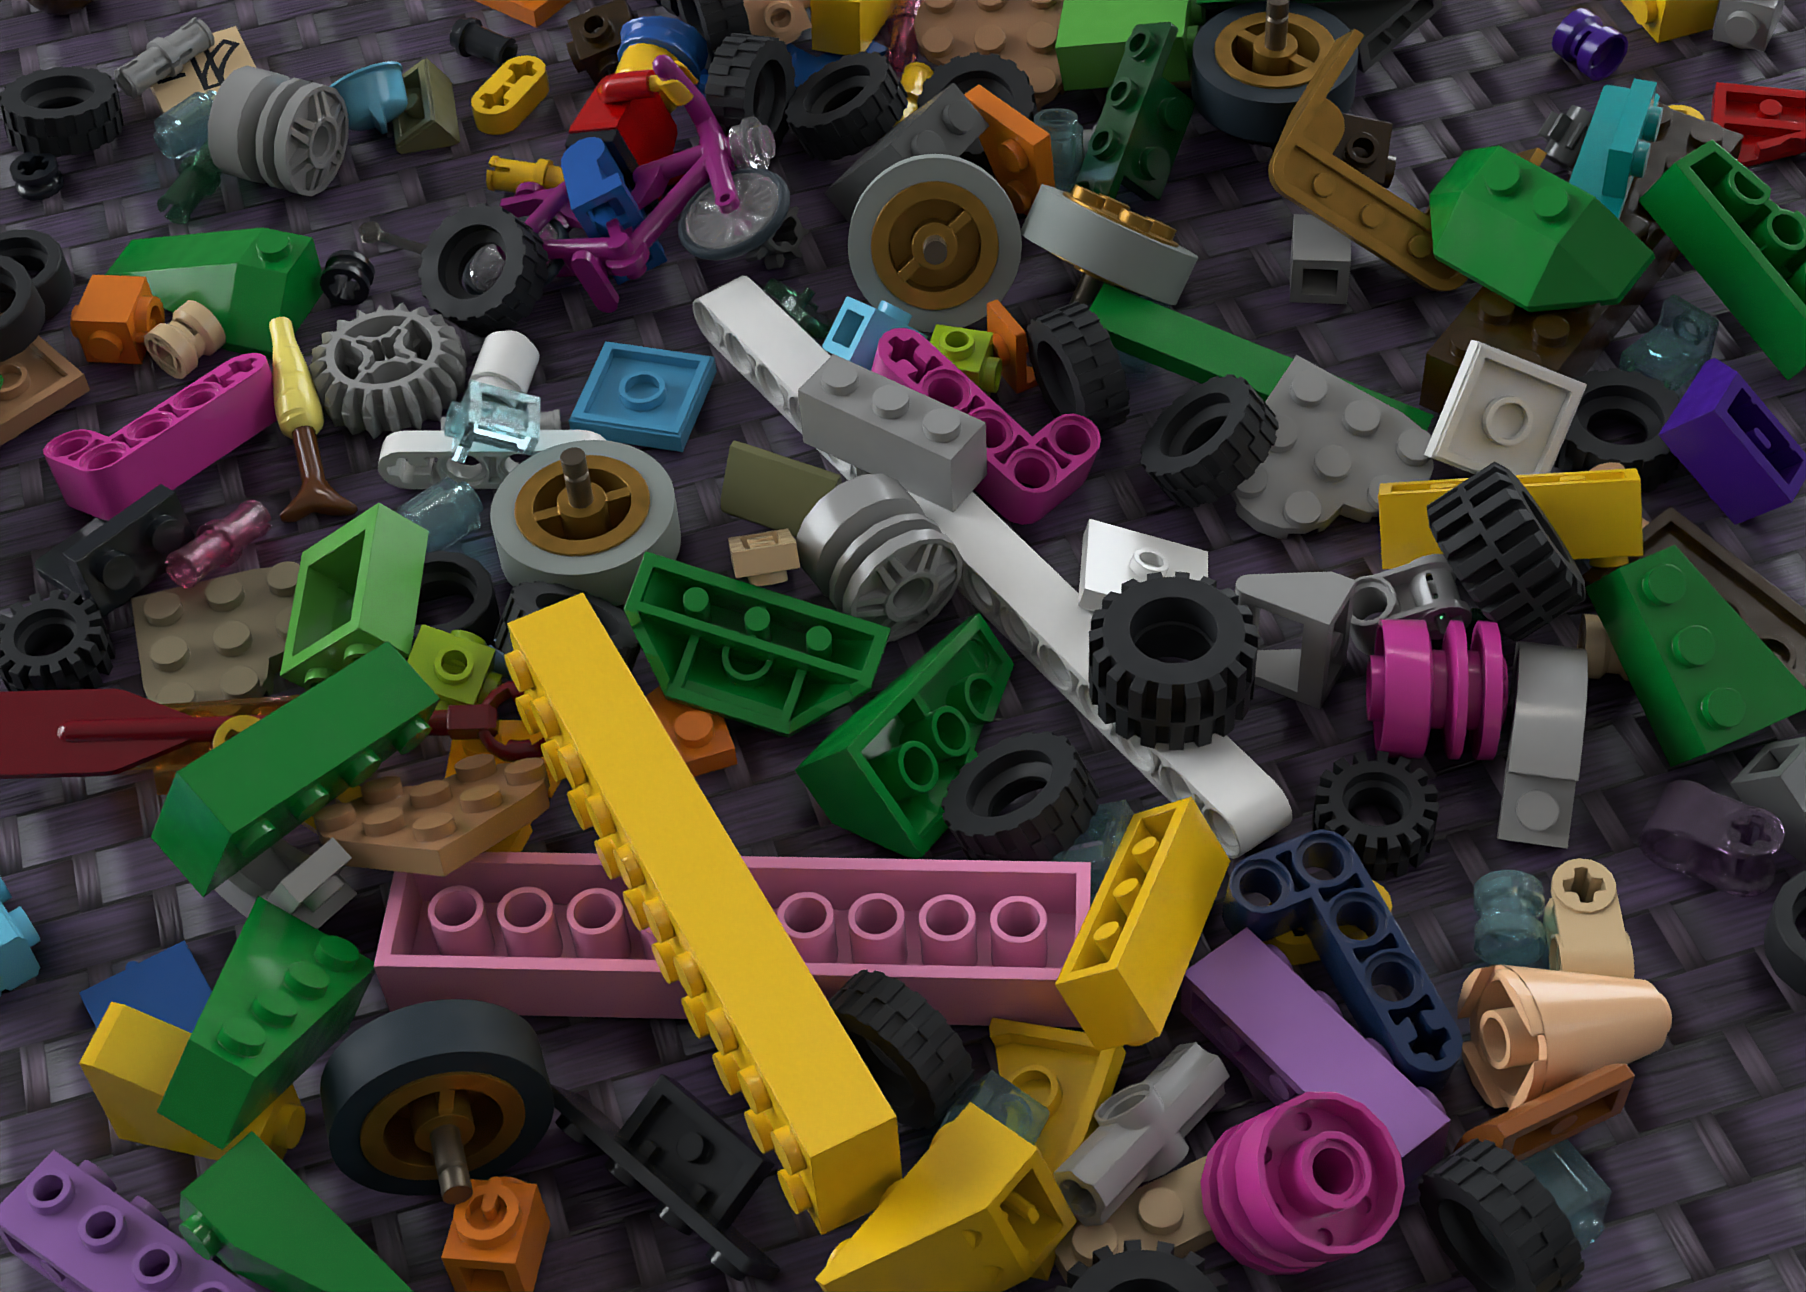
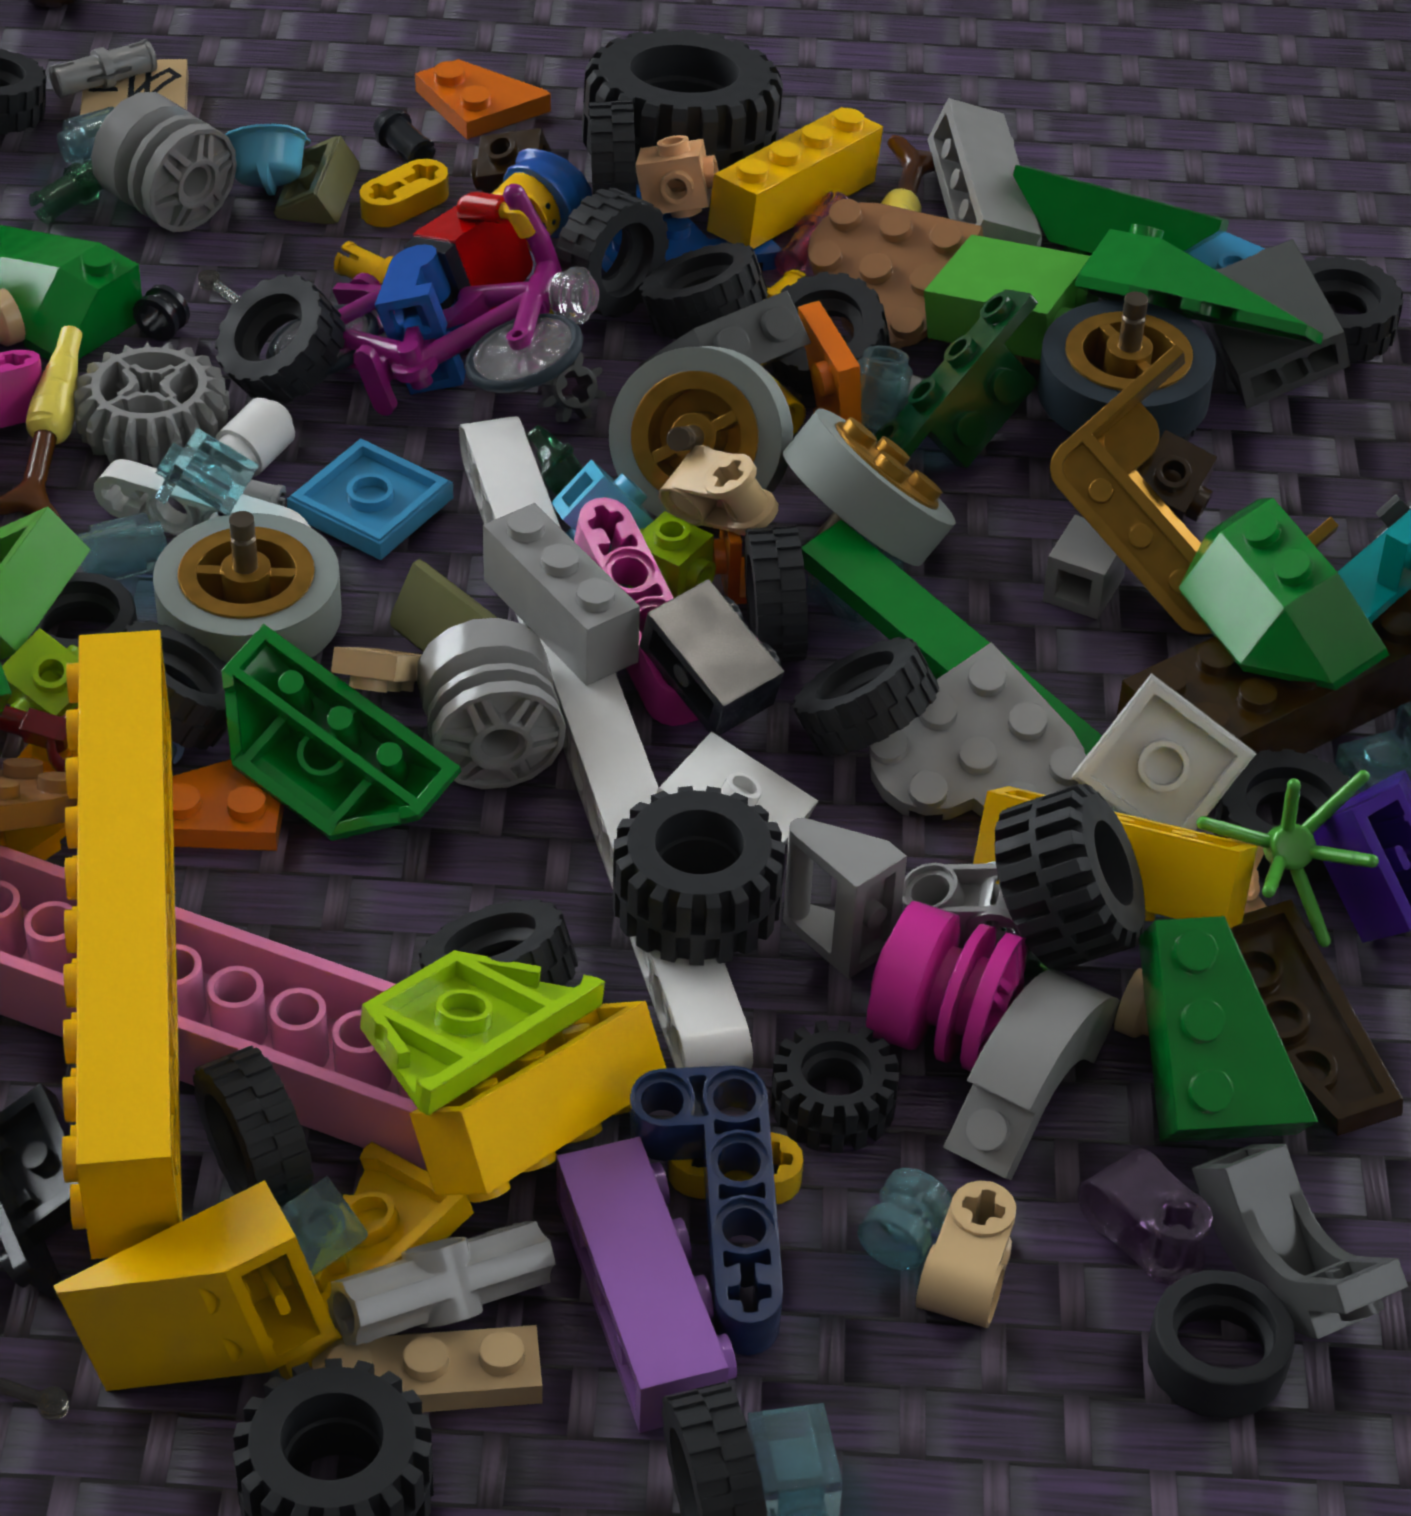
camera: 15 degrees right, 5 degrees down
green wedge [795,613,1014,859] -> none
dark pink wheel [1200,1092,1405,1275] -> none
dark orange slope [1453,1063,1635,1161] -> none
light nougat cone [1457,964,1672,1111] -> none
none -> lime wing [360,950,605,1116]
none -> brick [639,579,784,736]
none -> tan piece [658,445,779,535]
none -> bright green plant [1197,770,1379,947]

